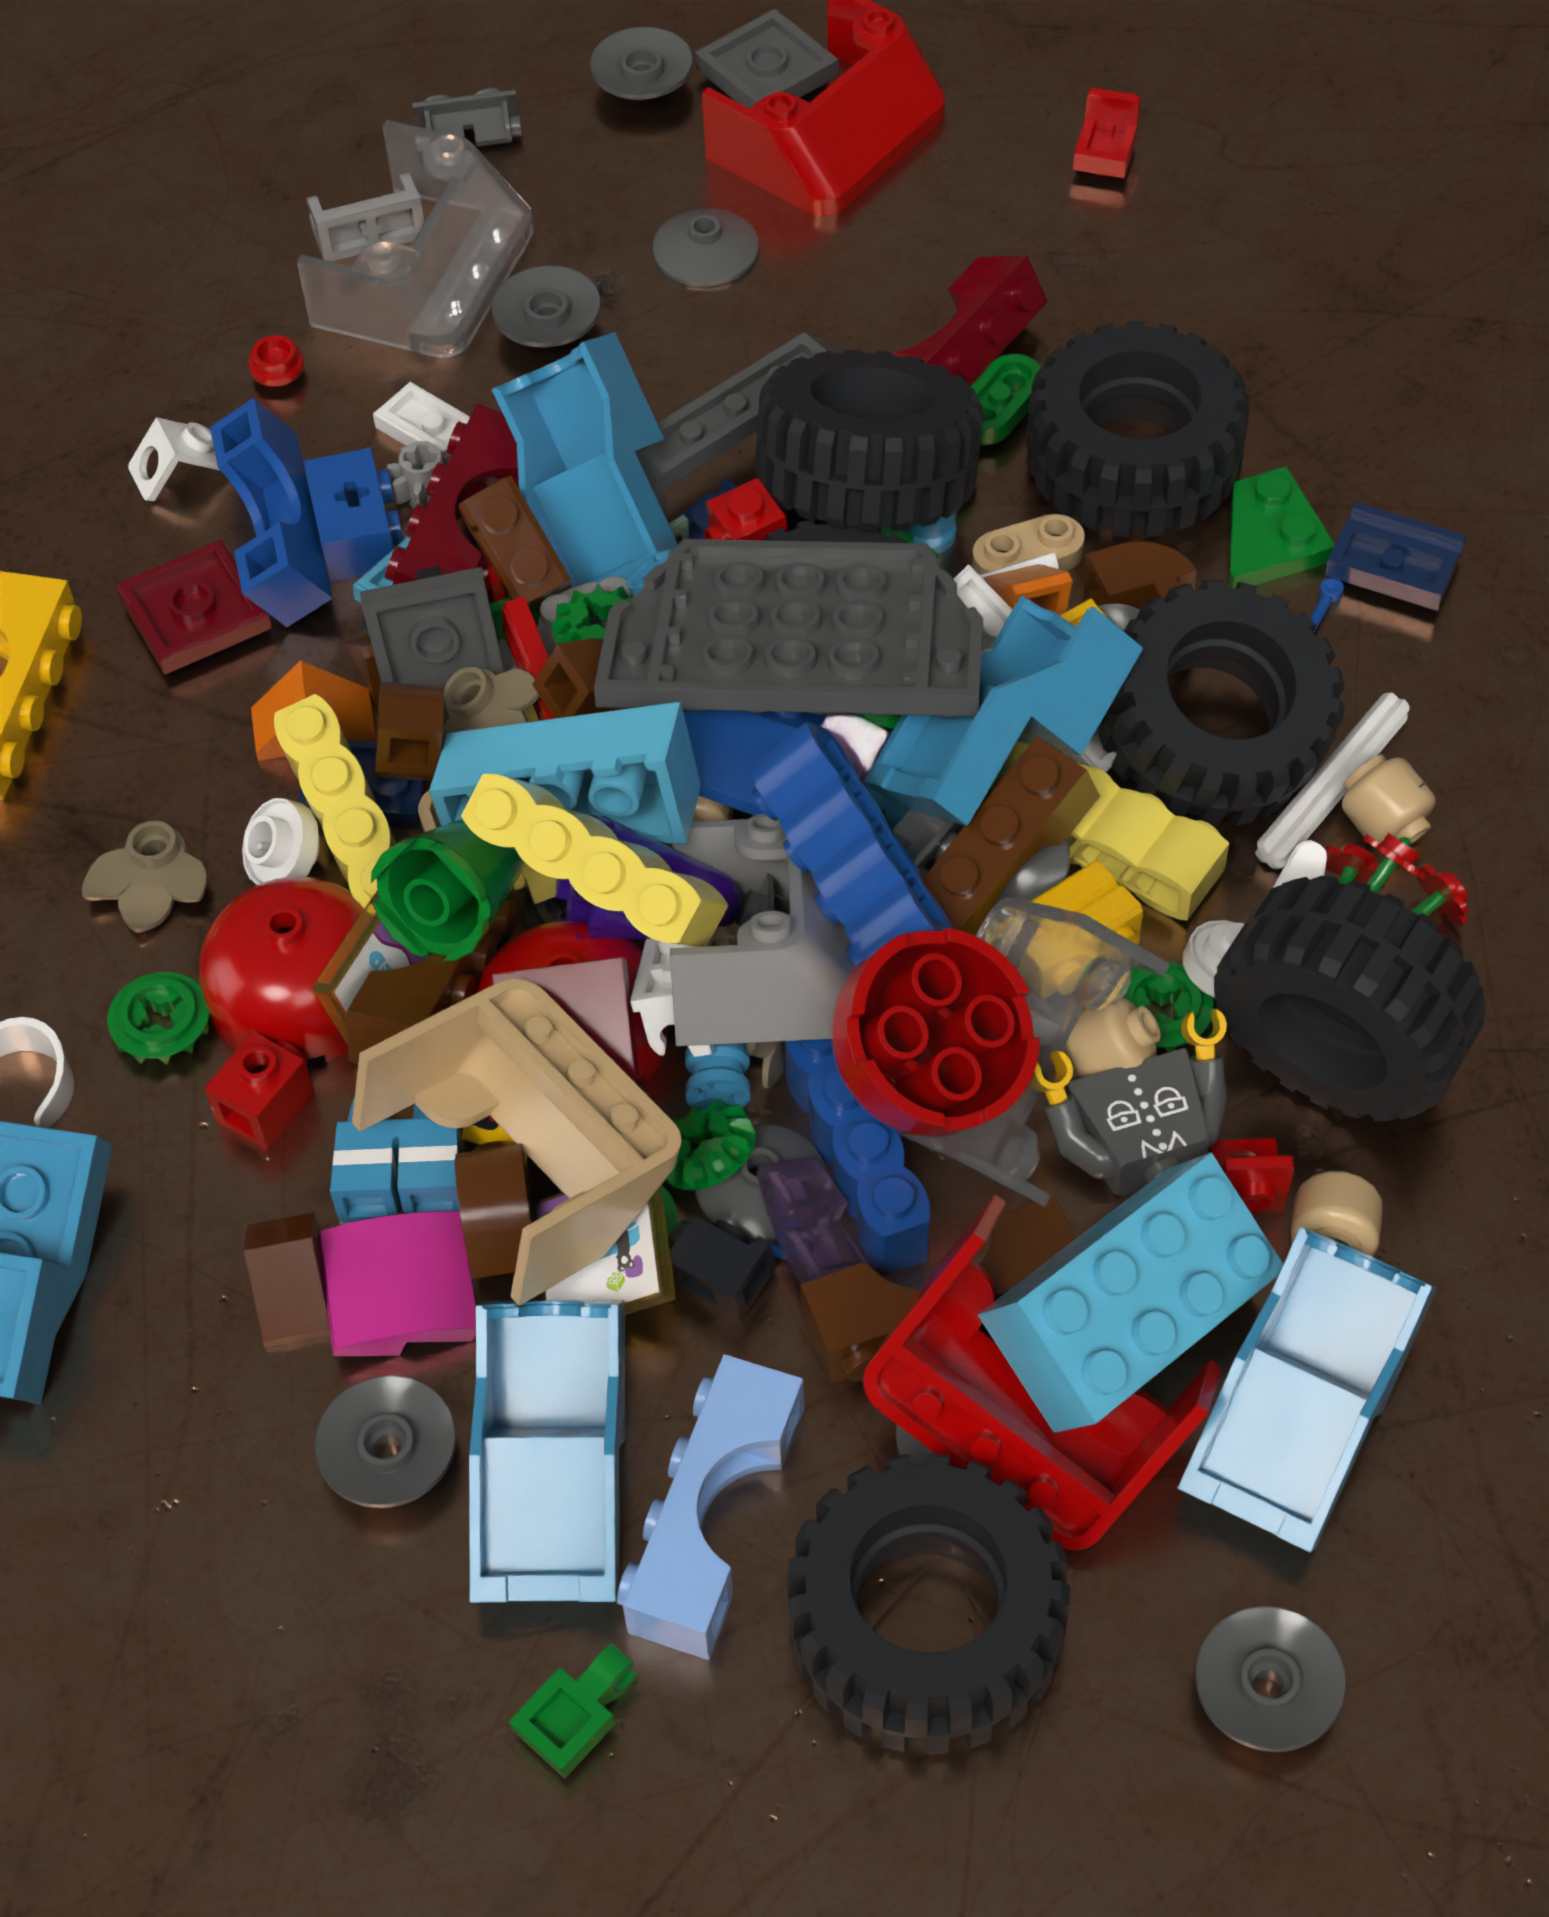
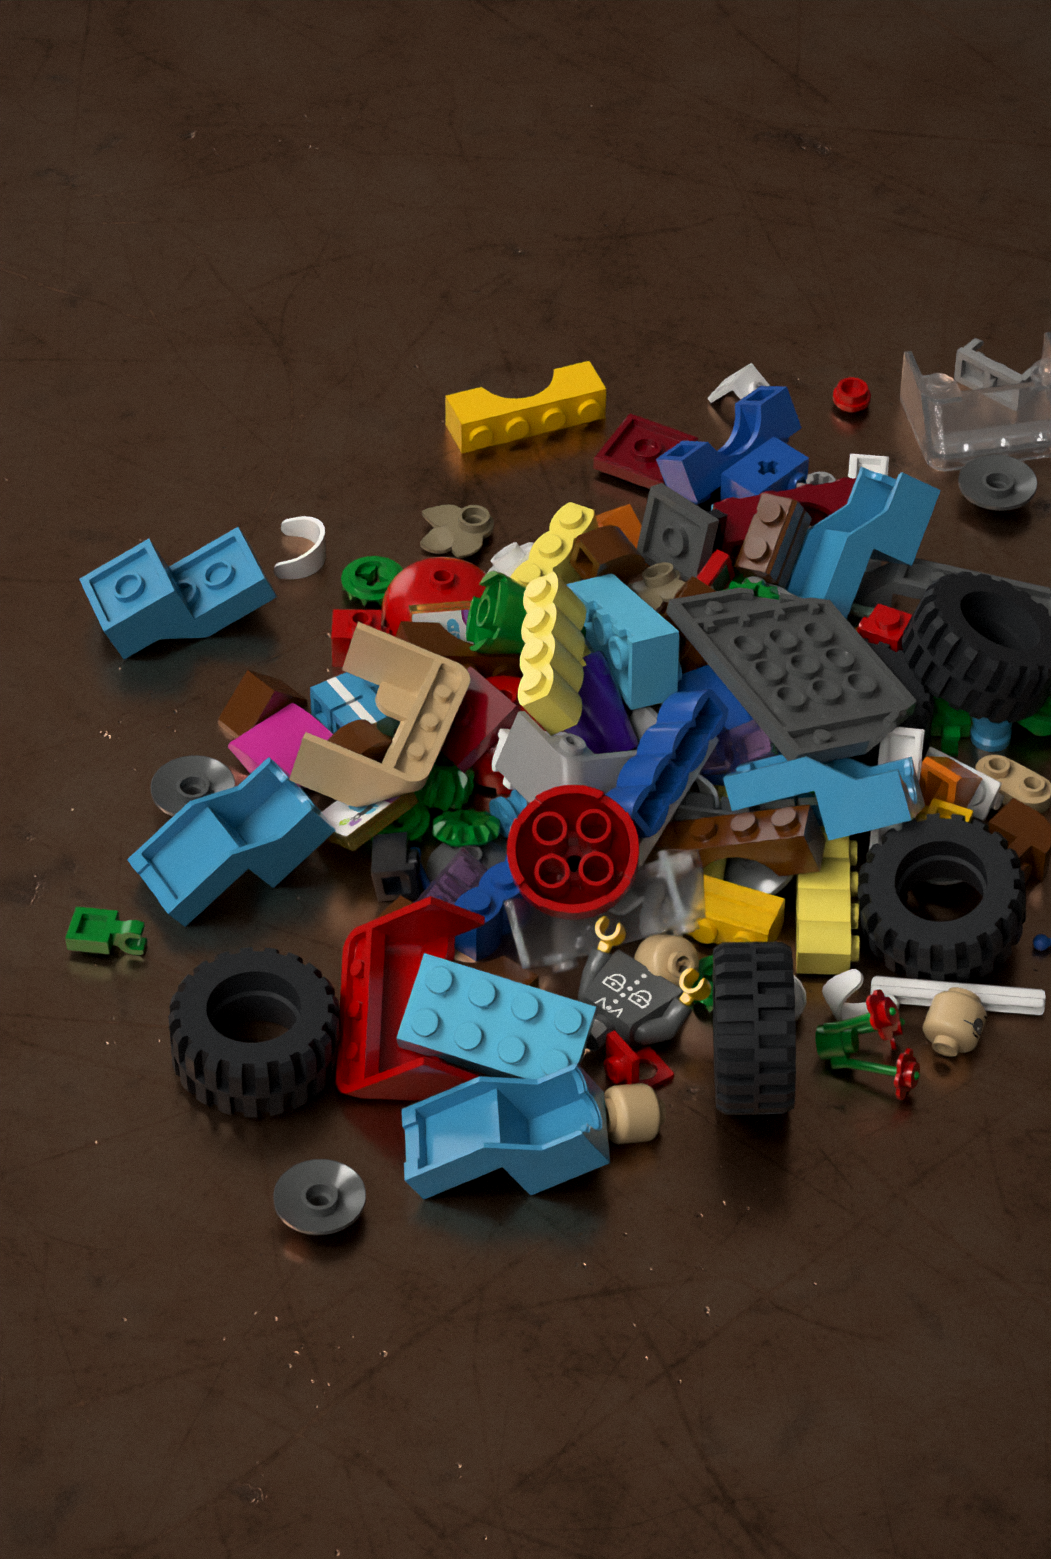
camera: 55 degrees right, 10 degrees down
light blue arch [617,1354,805,1660] -> none

